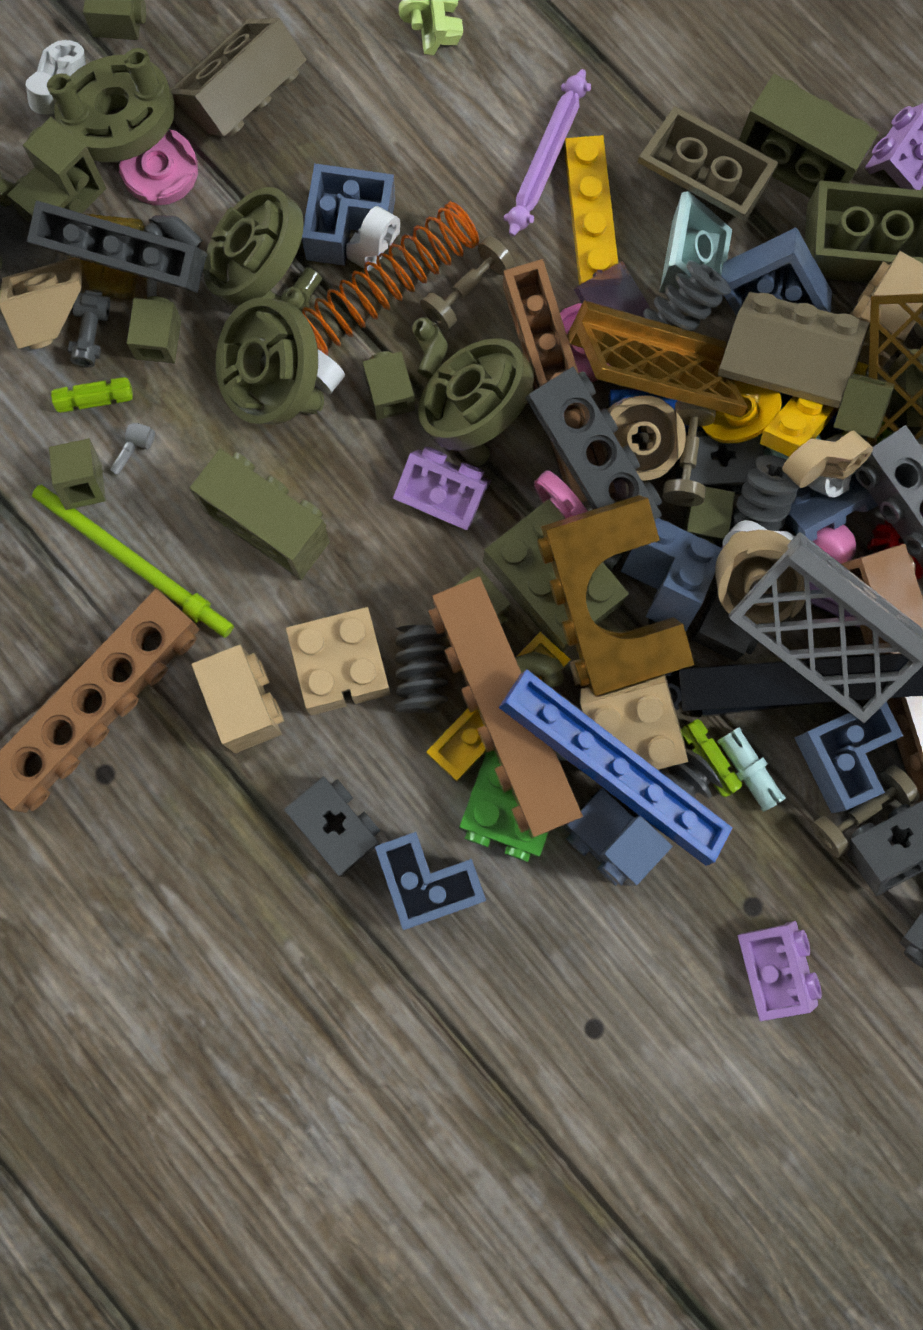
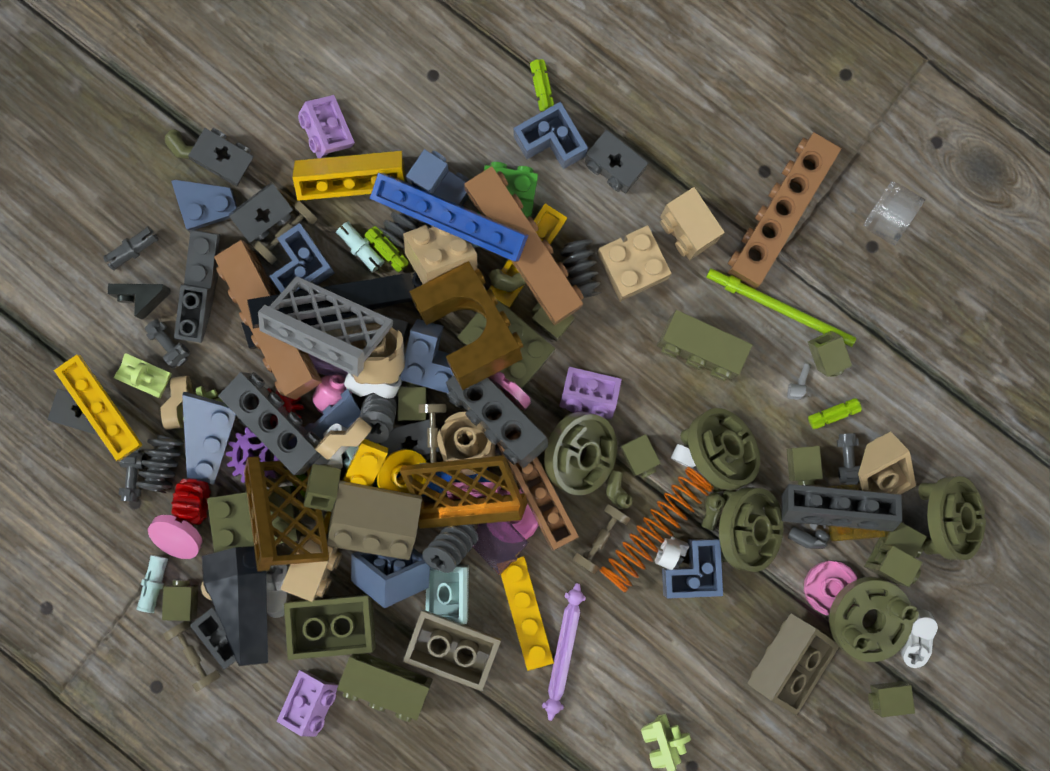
camera: 170 degrees right, 5 degrees up
none -> yellow brick [293,151,405,201]
none -> lime axle [530,59,554,112]

